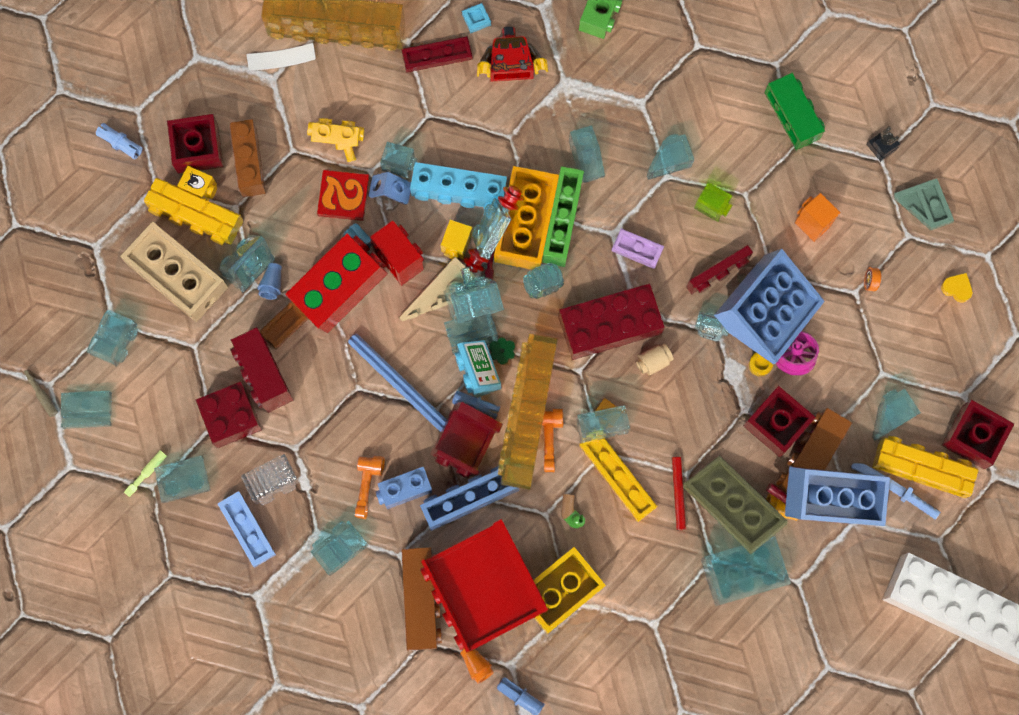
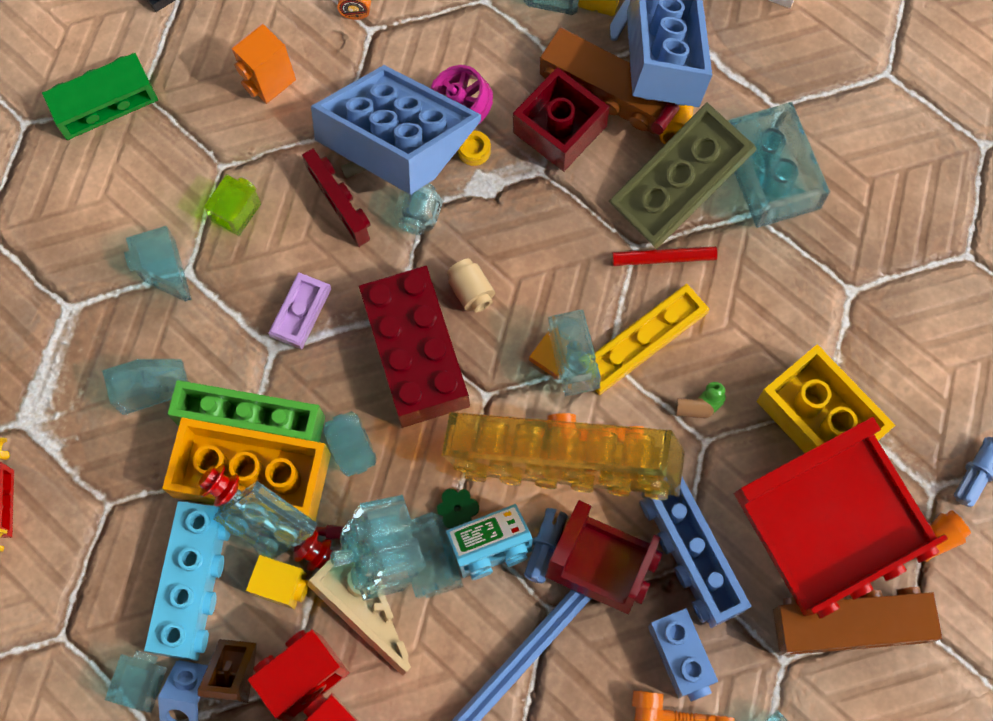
camera: 85 degrees left, 5 degrees down
none -> reddish brown slope [198,639,257,703]

